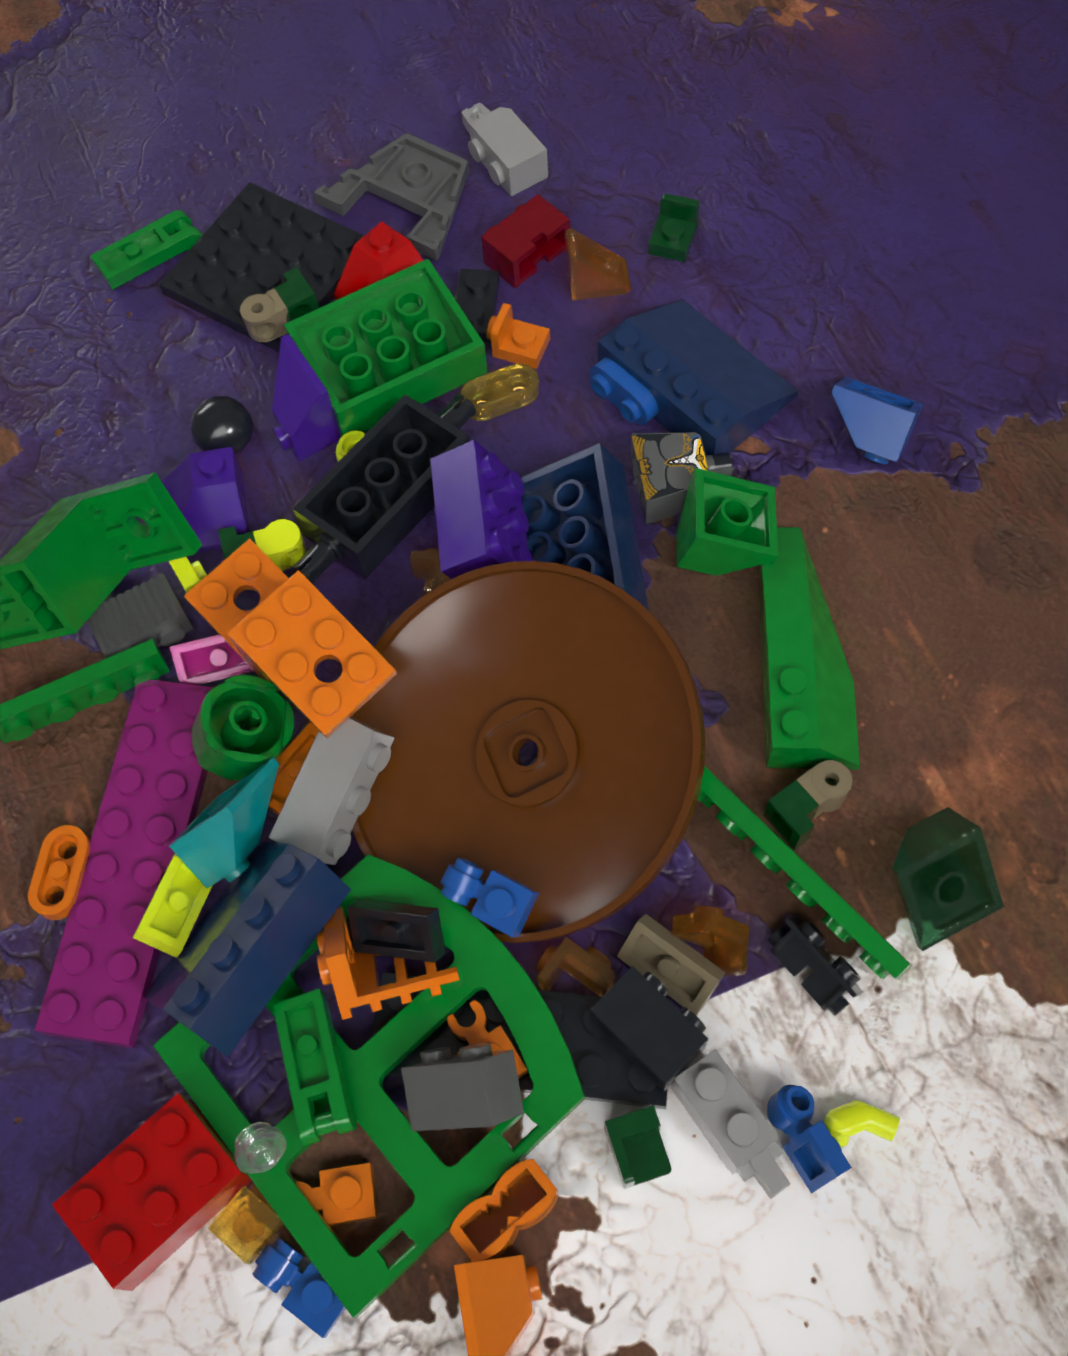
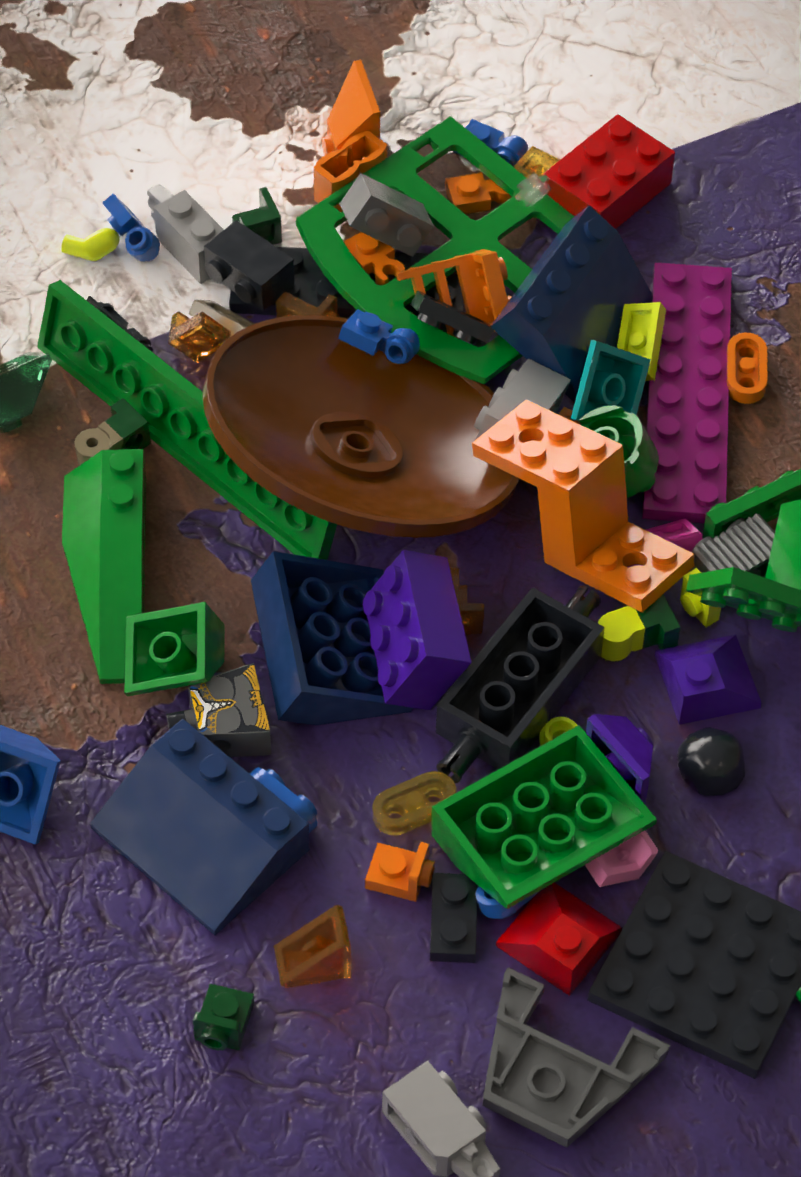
camera: 170 degrees right, 10 degrees down
leg [240,267,319,342] -> none
green plate [272,988,357,1146] -> none
dark red brick [481,194,571,288] -> none

